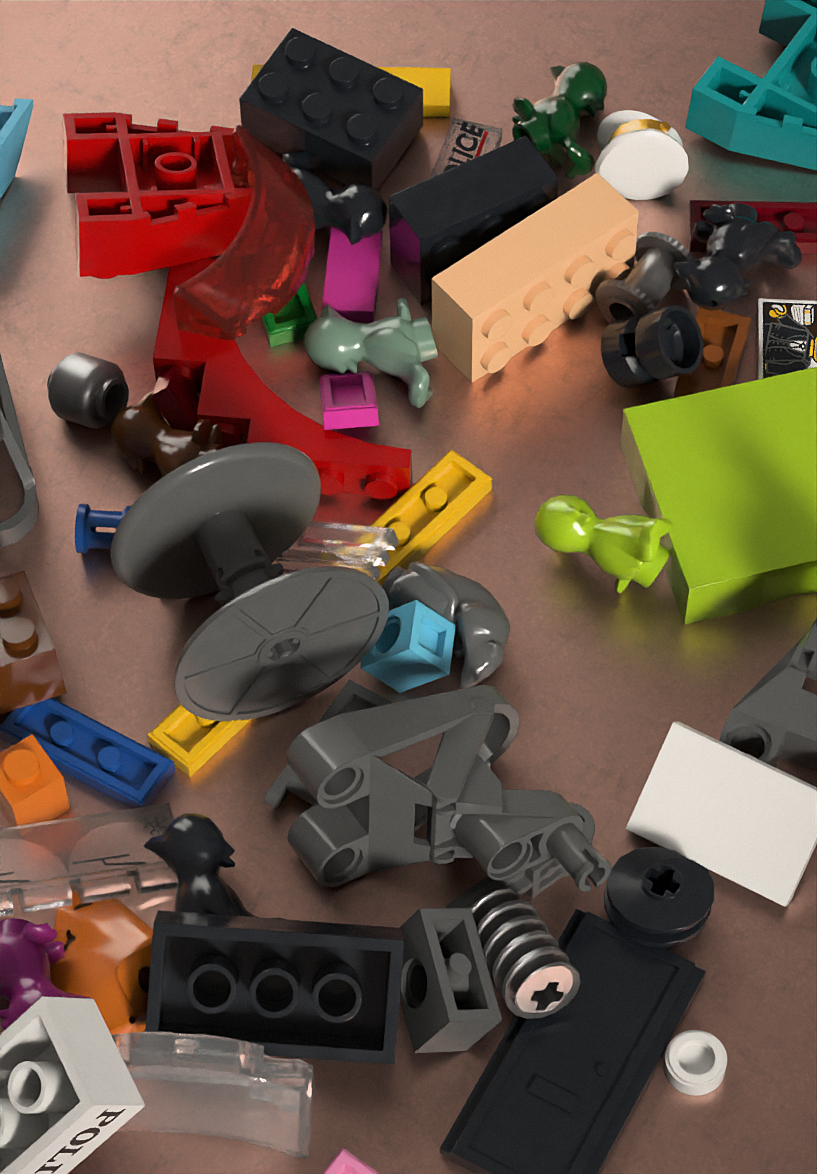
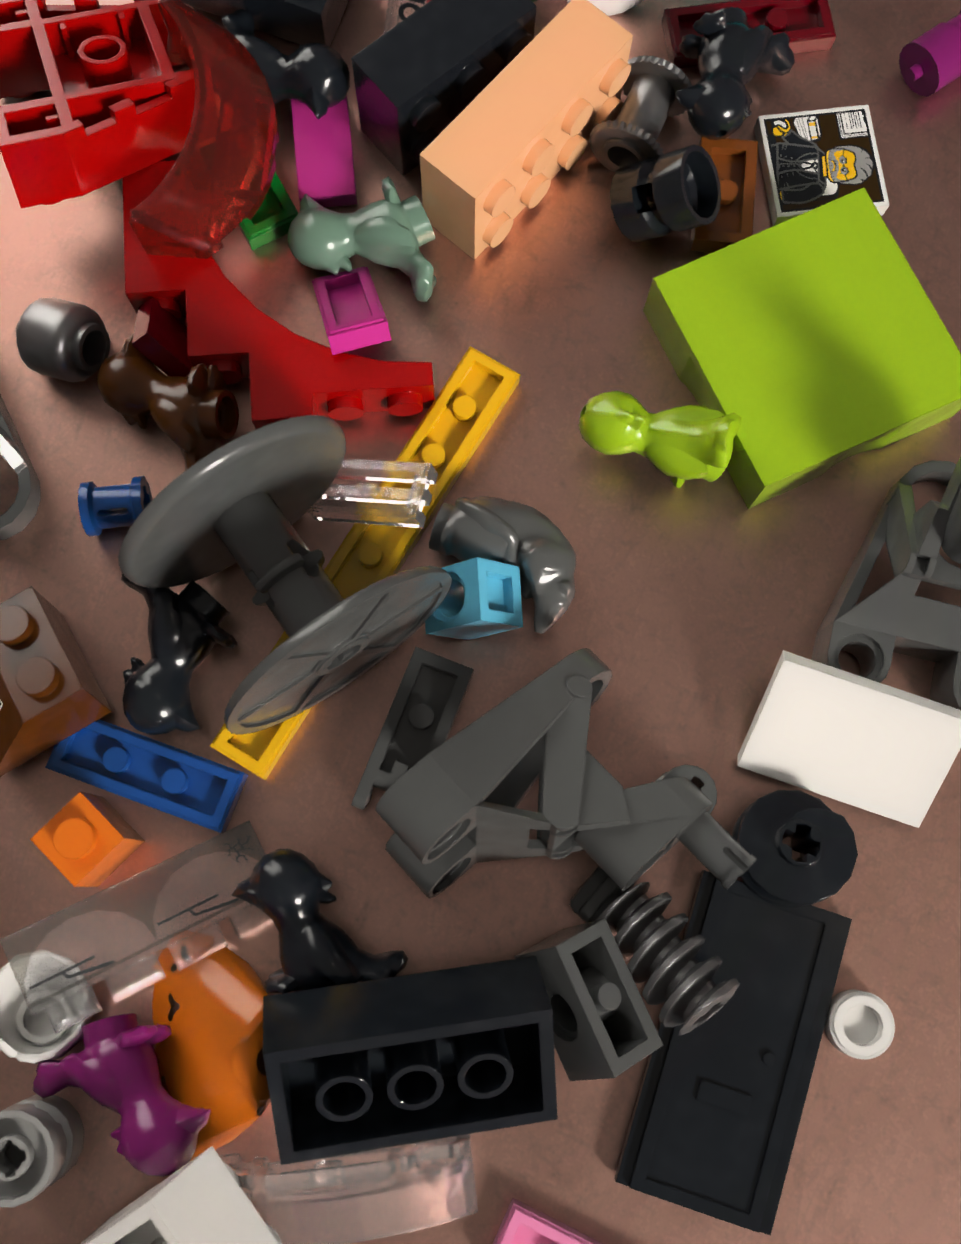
camera: 15 degrees left, 20 degrees up
none -> black animal [121,573,238,735]

